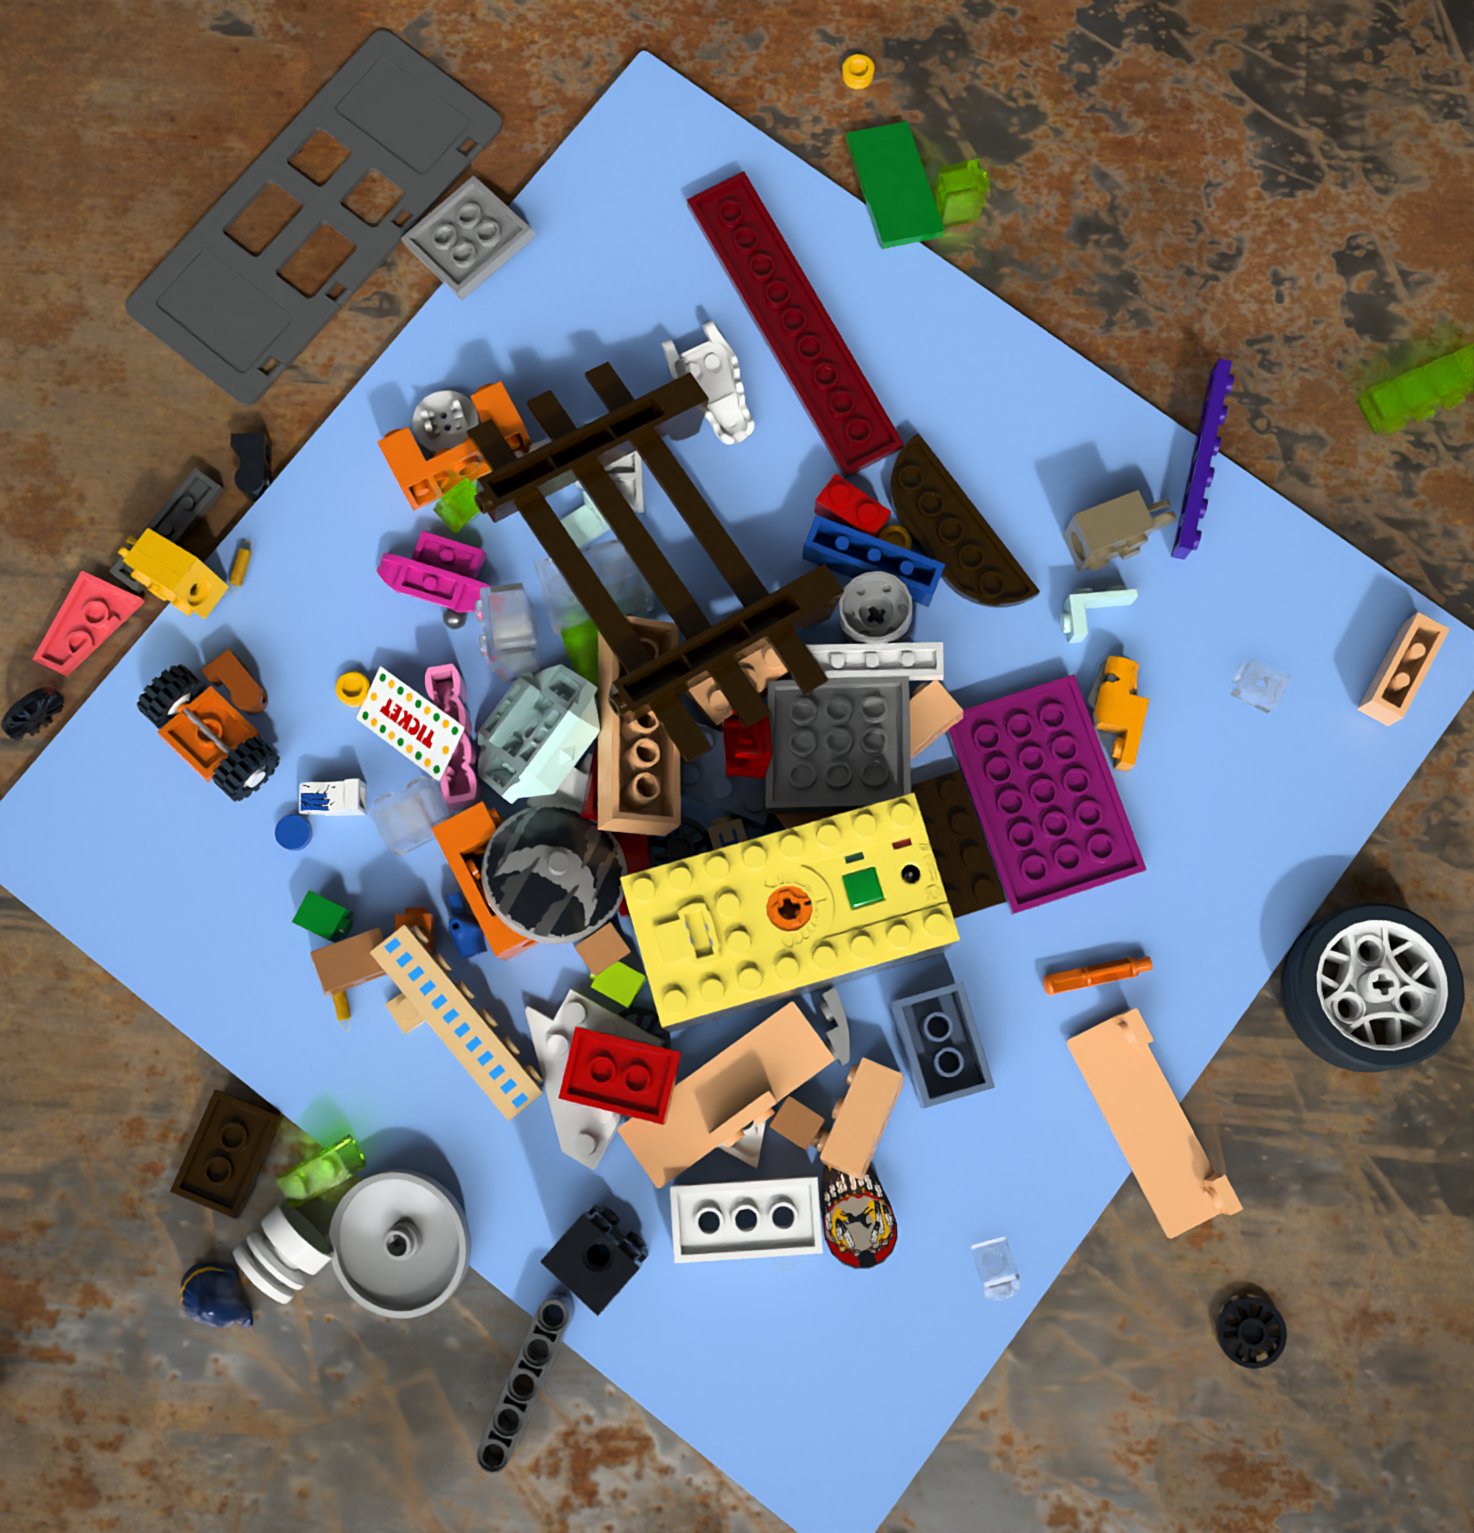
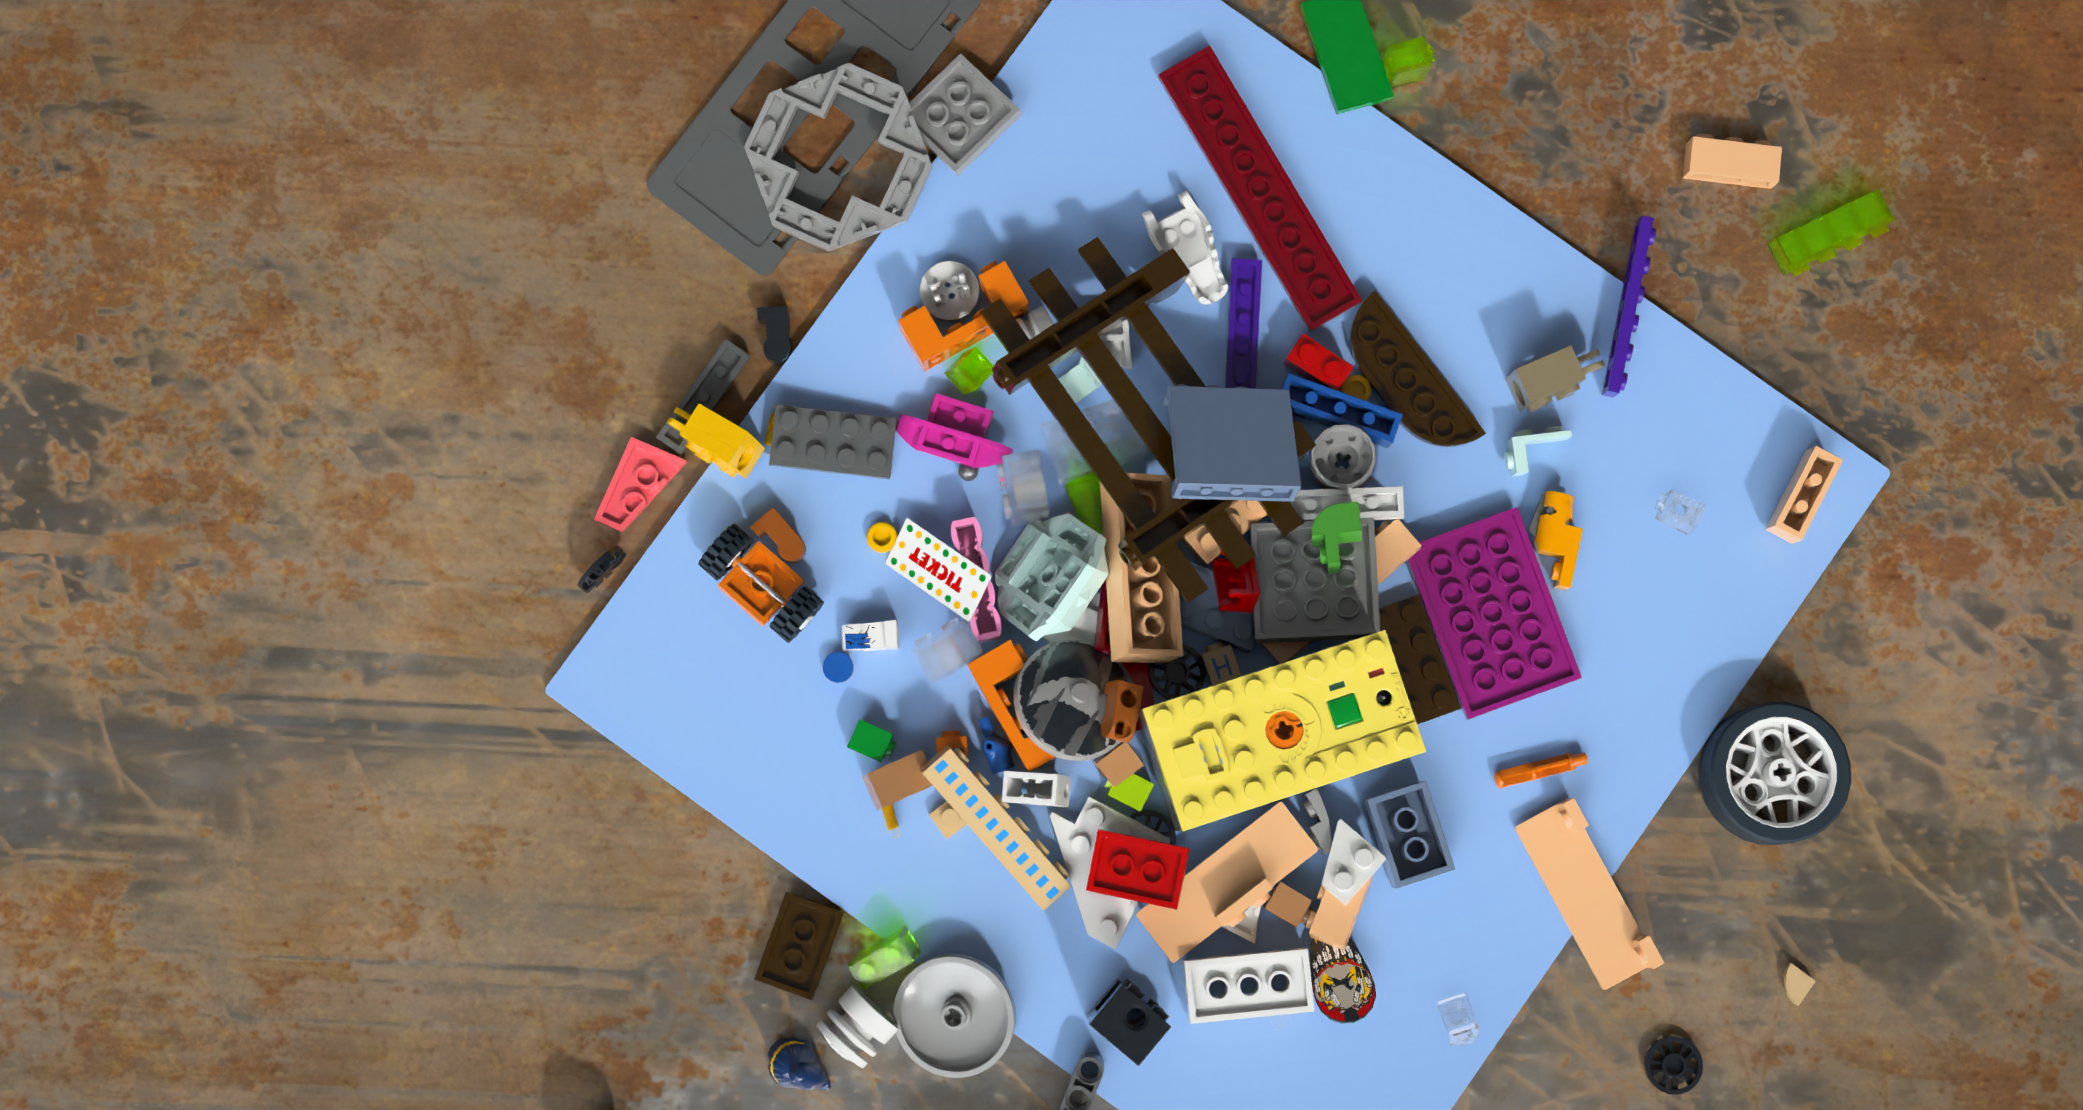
camera: 10 degrees left, 5 degrees up
none -> light grey plate [744,63,933,252]
none -> dark grey plate [769,404,897,480]
none -> white torso [1002,771,1071,807]
none -> dark orange leg [1101,680,1144,743]
none -> sand blue panel [1162,384,1301,502]
none -> dark purple plate [1225,258,1262,389]
none -> bright green brick [1312,502,1362,574]
none -> white wing [1322,819,1386,906]
none -> light nougat brick [1683,134,1782,189]
none -> tan tile [1783,962,1816,1006]

